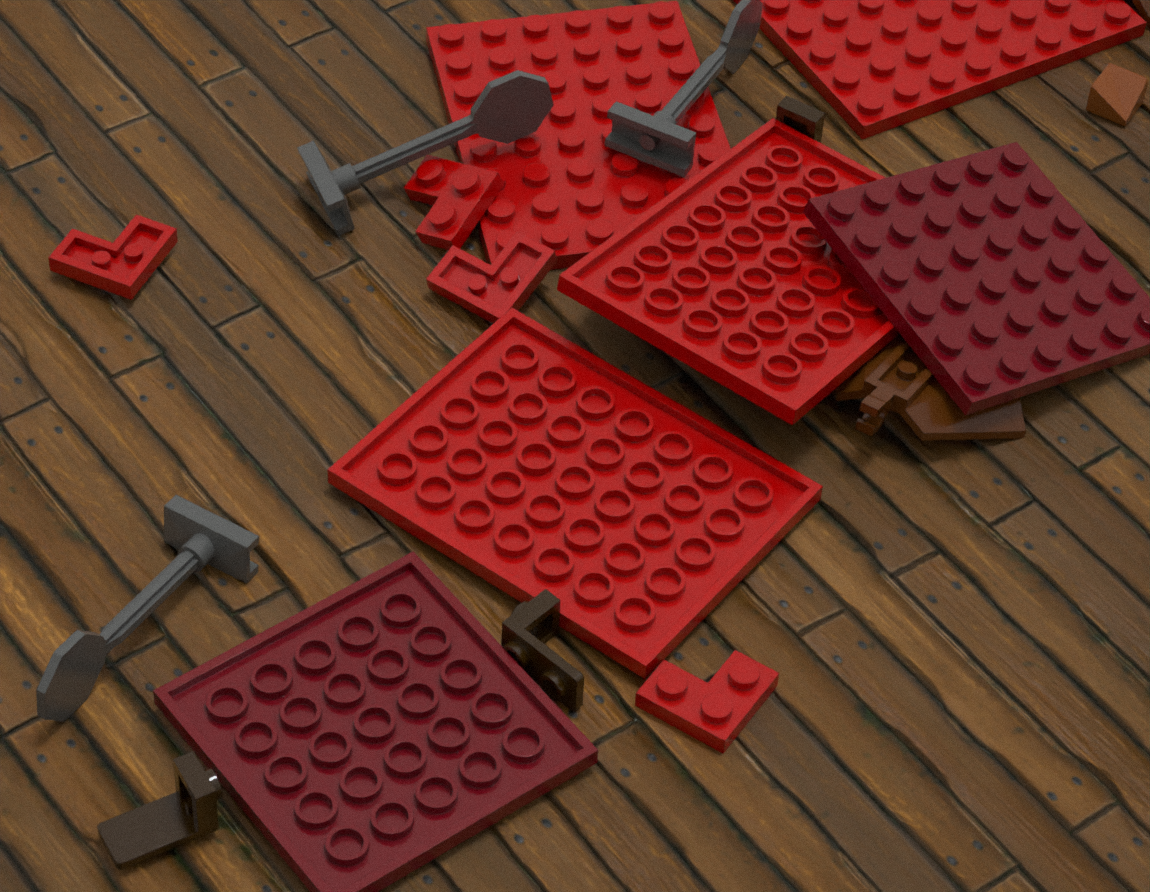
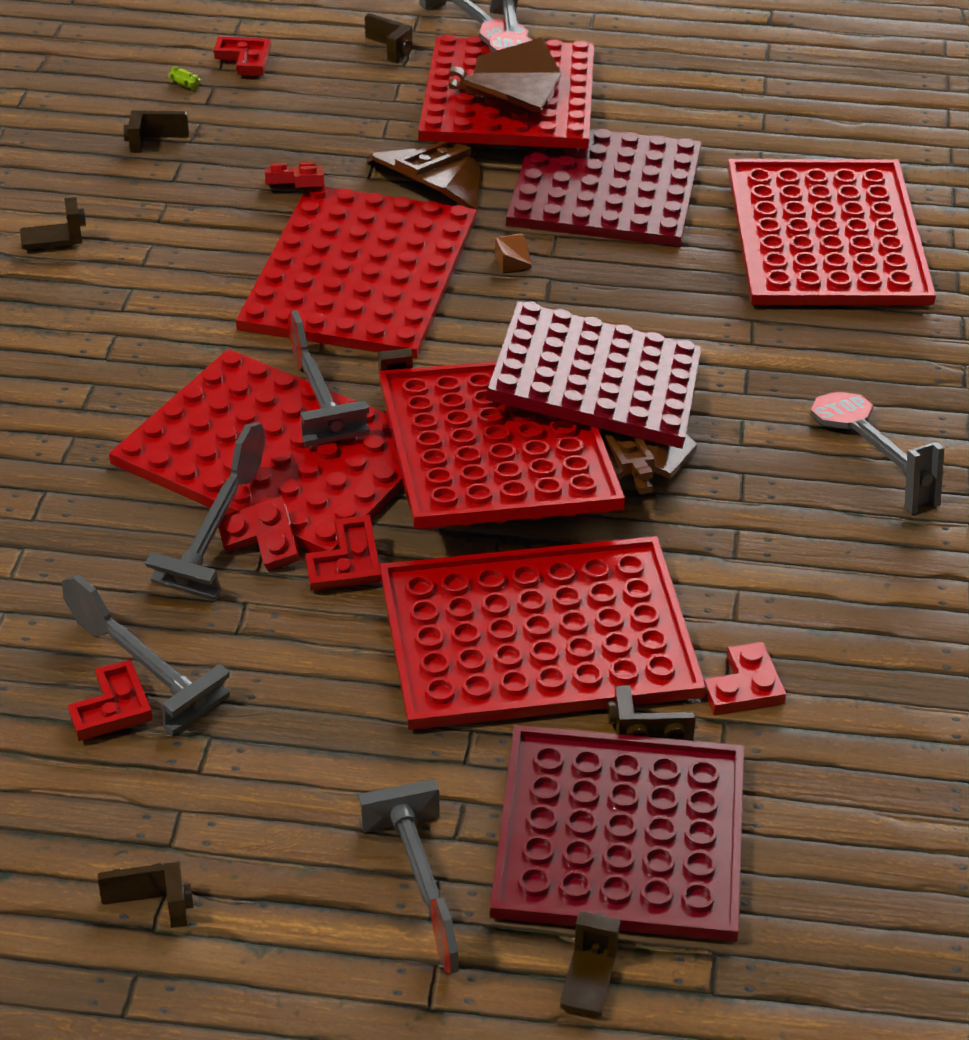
camera: 45 degrees left, 5 degrees down
none -> dark grey piece [62,575,230,736]

